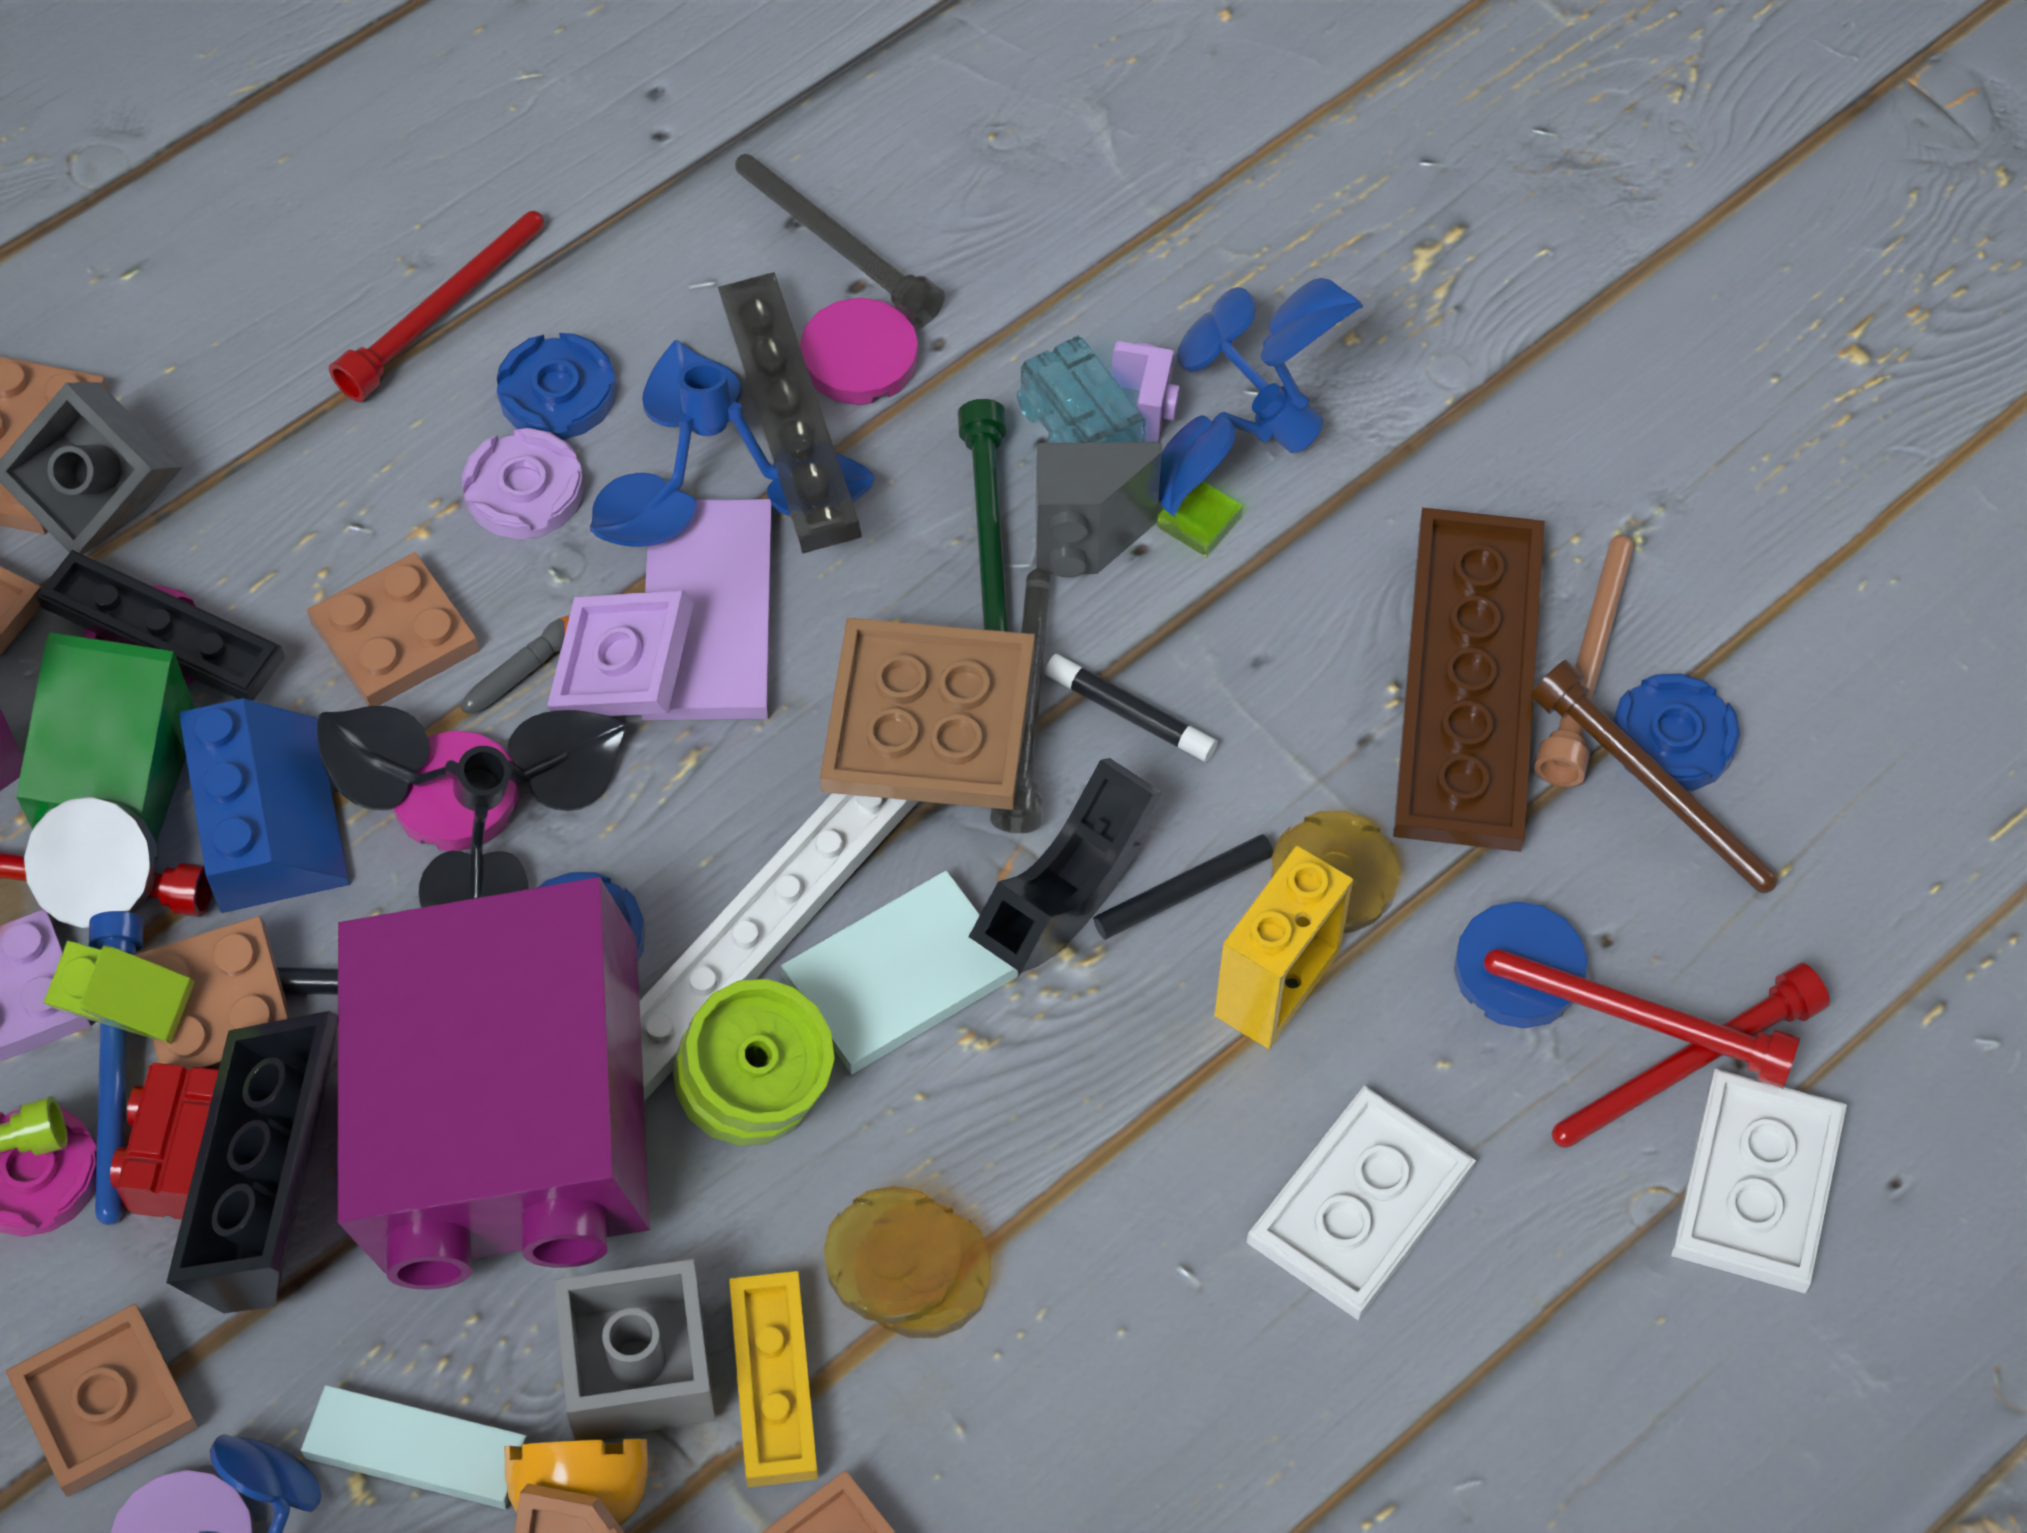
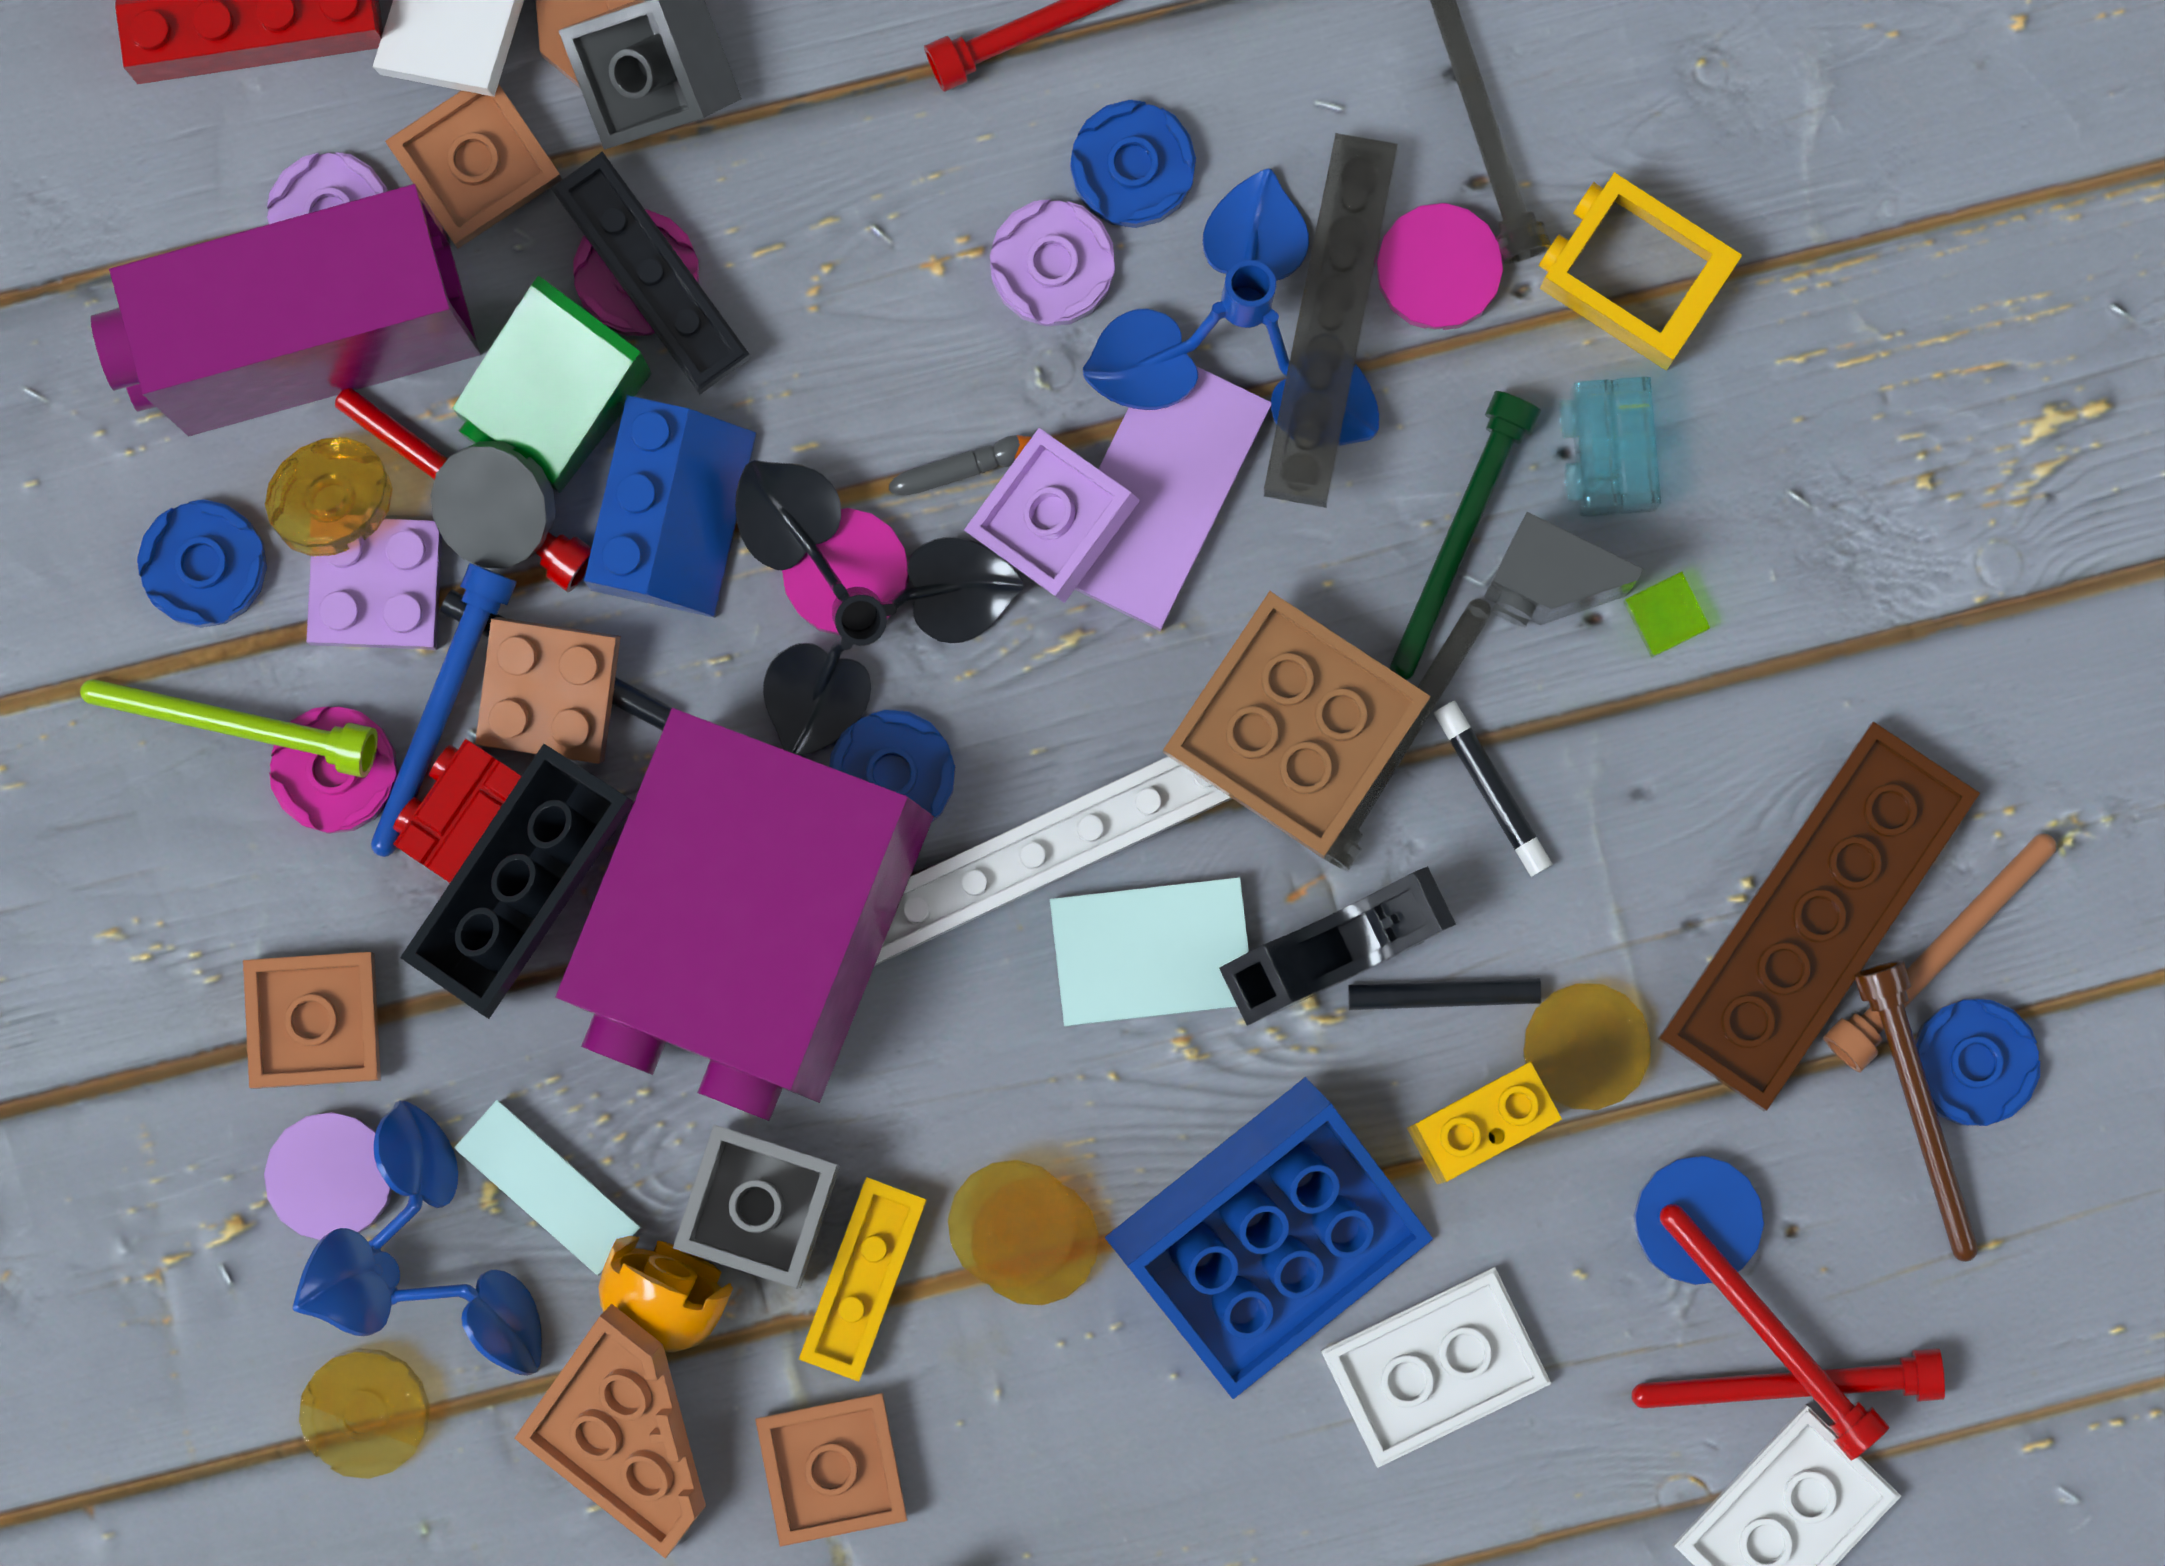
camera: 30 degrees right, 25 degrees up
lime slope [43,941,195,1044] -> none
nougat plate [307,552,480,706] -> none
lime wheel [673,979,835,1146] -> none
lavender bracket [1111,341,1180,442] -> none
blue plant [1159,278,1363,517] -> none
none -> blue slope [1104,1077,1433,1399]
none -> yellow window [1538,172,1742,371]

